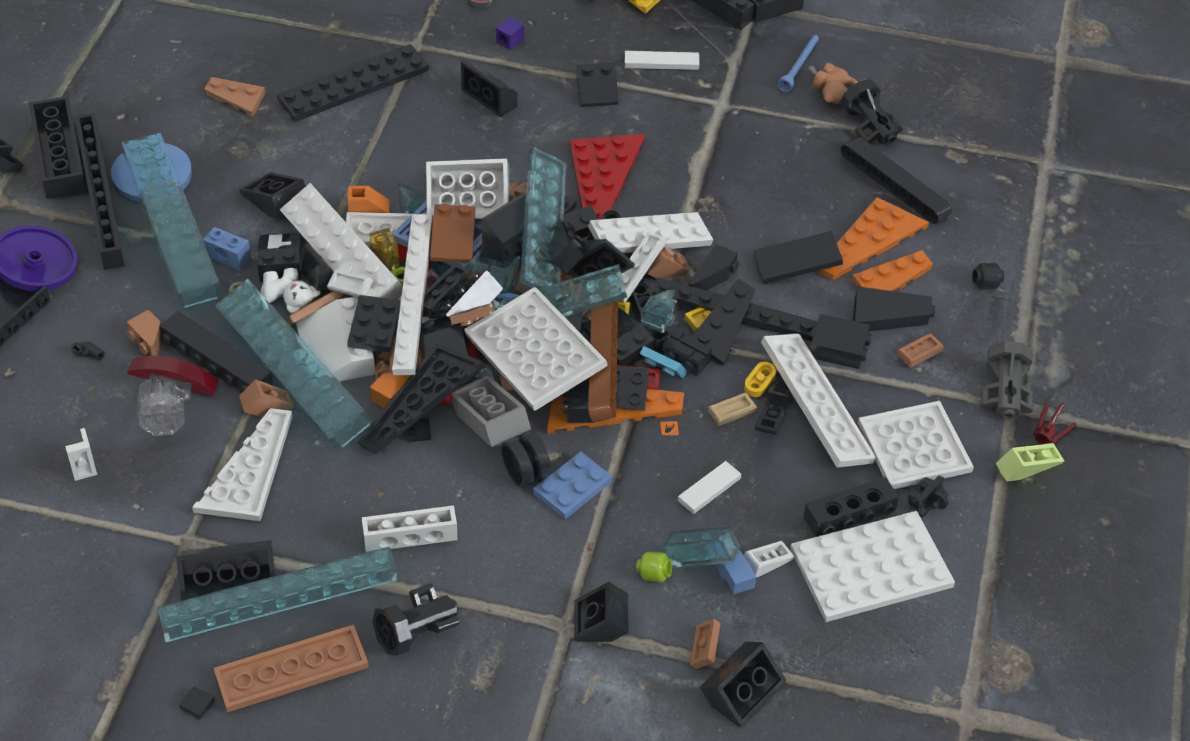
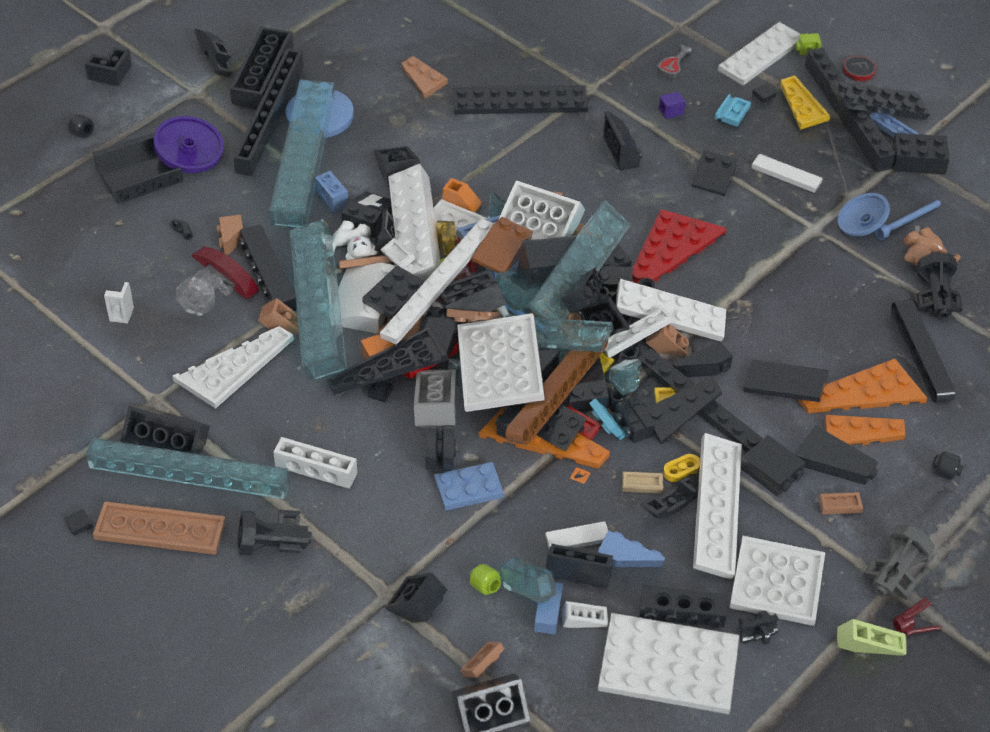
camera: 30 degrees right, 0 degrees up
none -> black brick [545,544,613,588]
none -> medium blue slope [597,530,665,567]
none -> medium azure plate [715,95,751,127]
none -> medium blue dish [838,193,890,236]

